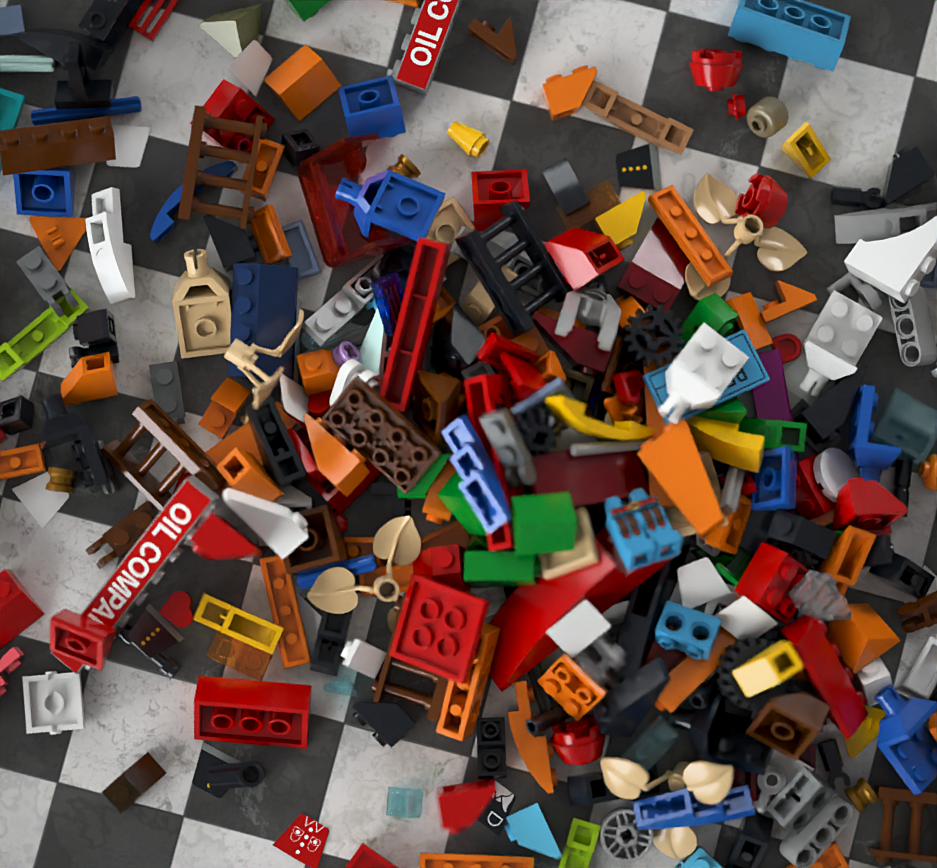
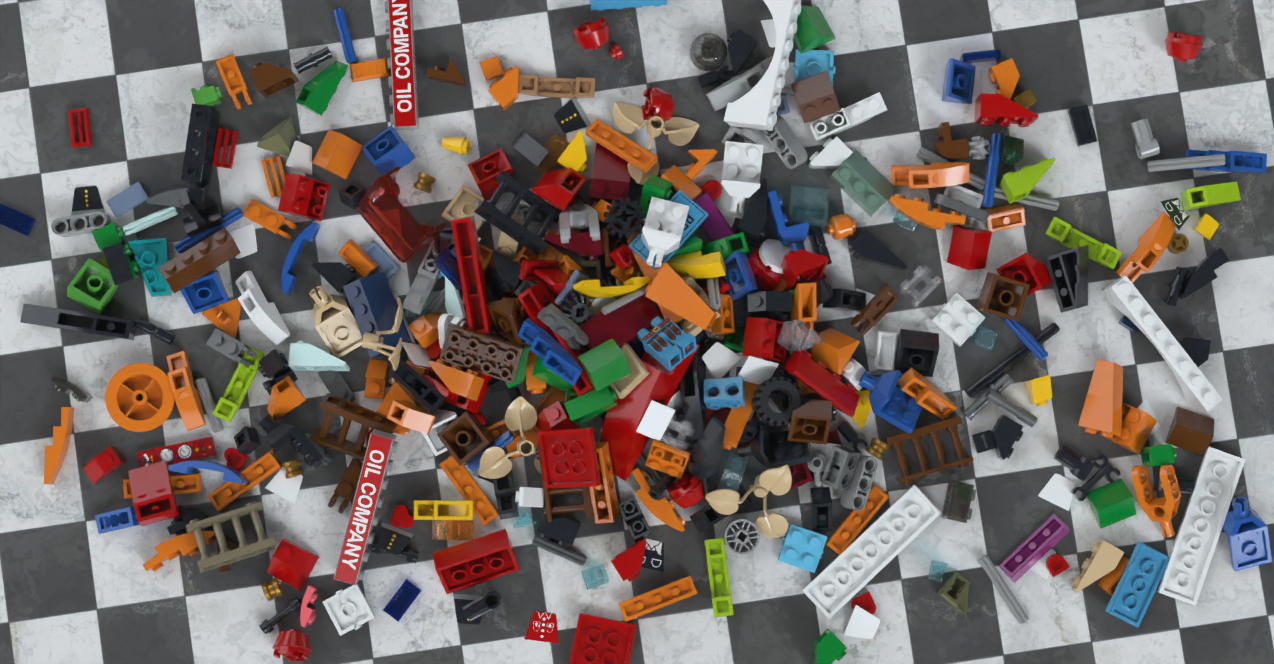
camera: 15 degrees left, 0 degrees up
red slope [50,609,117,671] -> none
dark brown slope [101,752,167,814] -> none
reddish brown fence [178,105,267,229] -> none
red slope [189,512,265,561] -> none
white slope [223,487,308,559] -> none
orange slope [240,139,285,201] -> none
lavender bush [332,341,360,368] -> none
blue plate [335,170,446,242] -> none
medium azure slope [504,803,562,859] -> none
blue slope [633,785,756,830] -> none
yellow slope [732,641,804,697] -> none
dark tan head [747,96,789,138] -> none
yellow slope [781,122,831,178] -> none
none -> orange hinge [243,199,298,240]
none -> orange tile [261,155,286,198]
none -> light aqua slope [289,341,350,371]
none -> clear blue tile [383,579,422,622]
none -> orange tile [479,56,504,81]
none -> dark grey axle [532,535,587,566]
none -> clear smoke cylinder [690,33,728,72]

